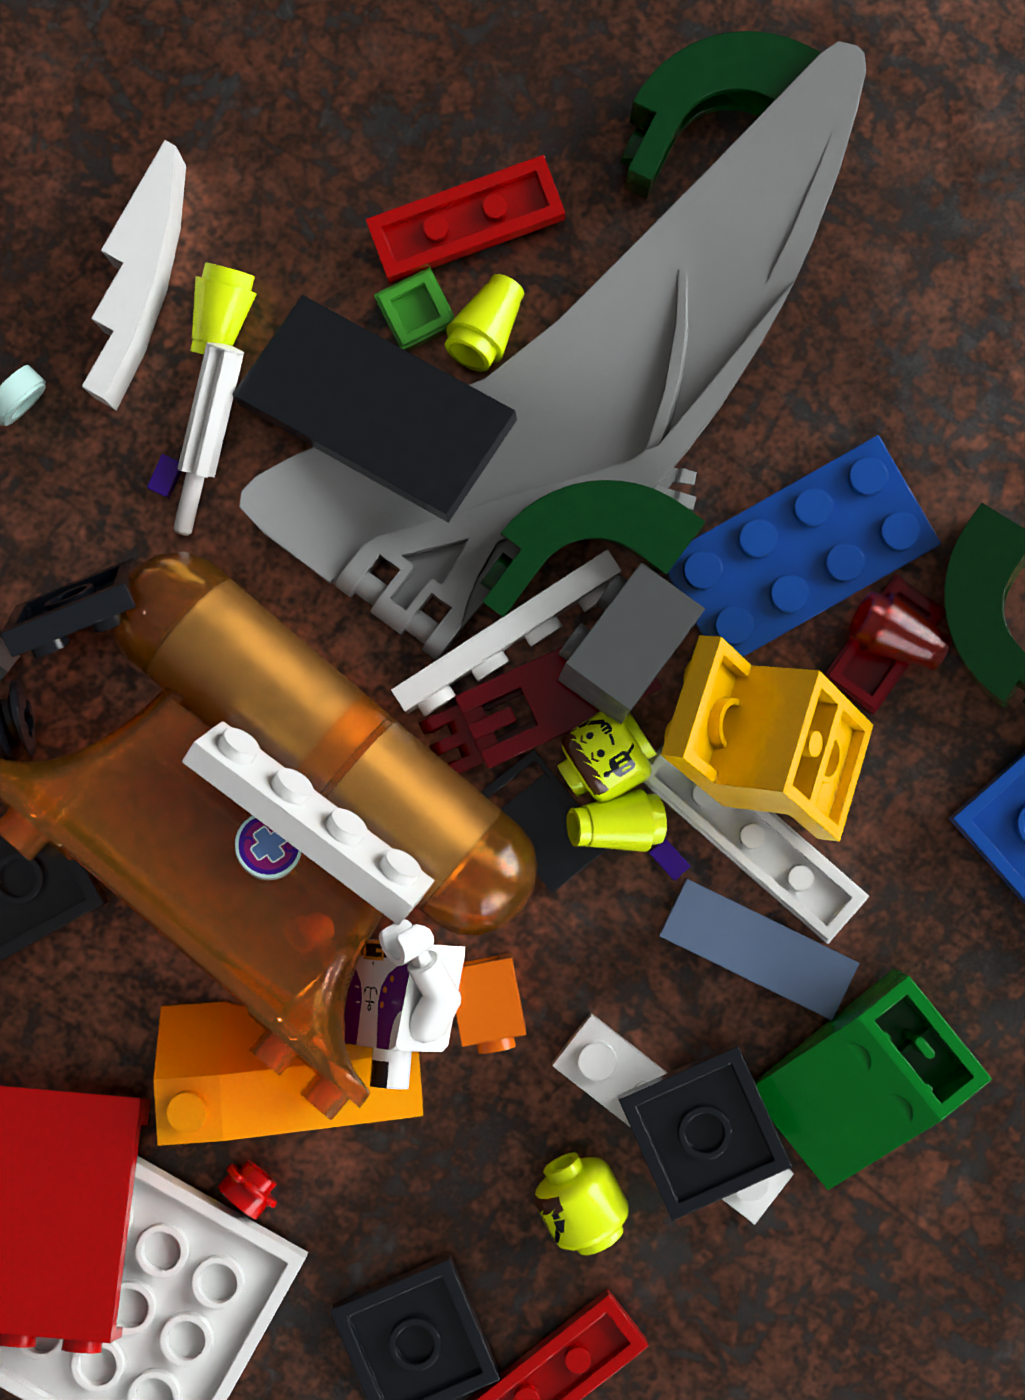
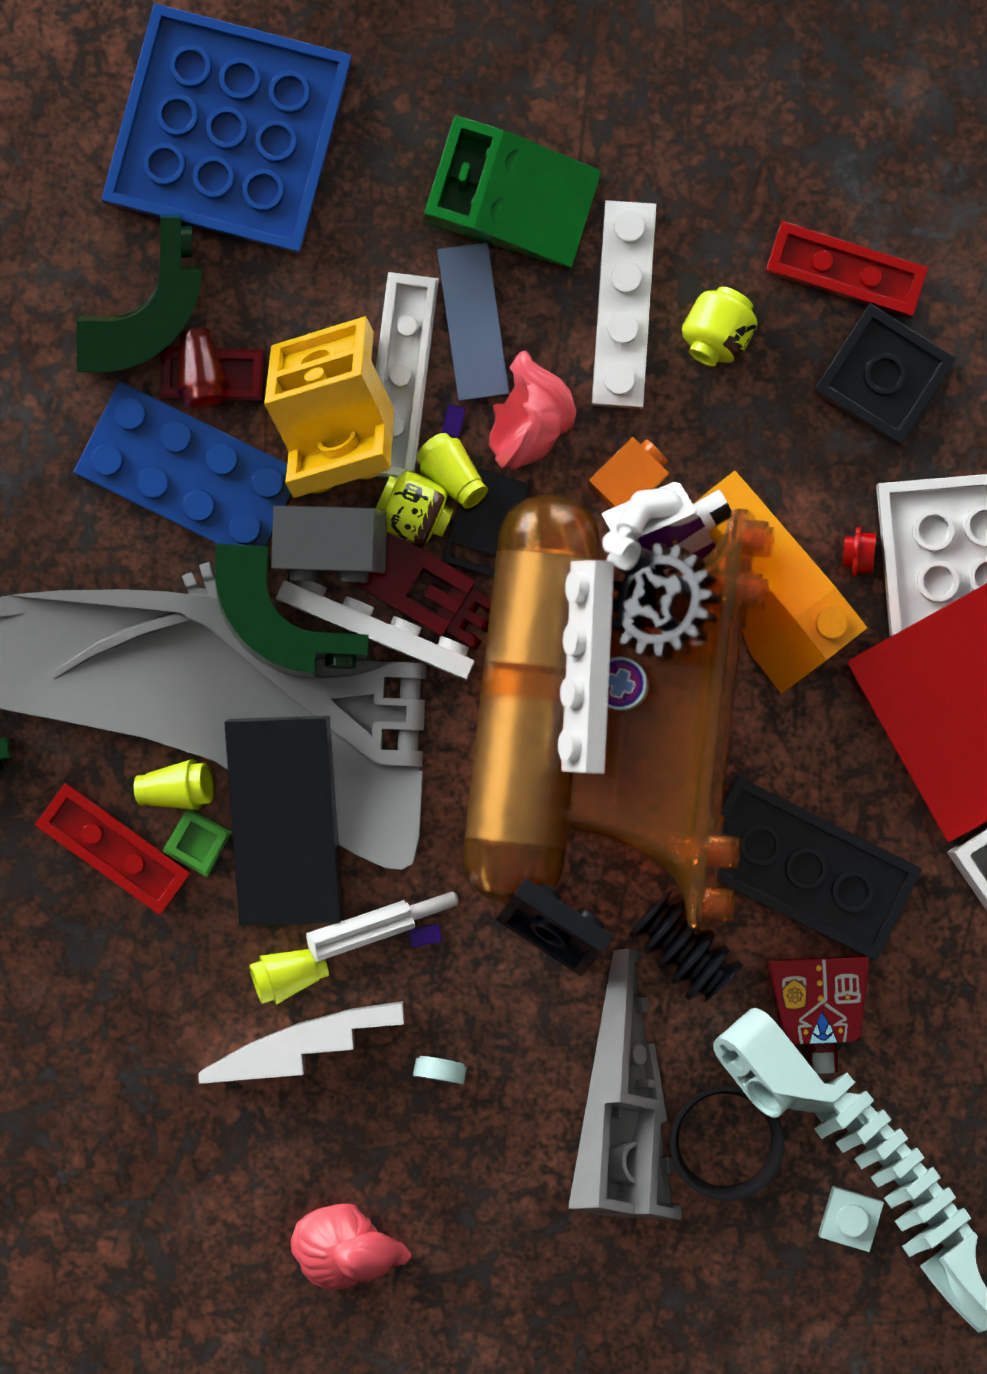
camera: 125 degrees left, 0 degrees up
black plate [617,1043,792,1221] -> none
none -> coral hair [489,350,577,471]
none -> black gear [611,543,721,660]

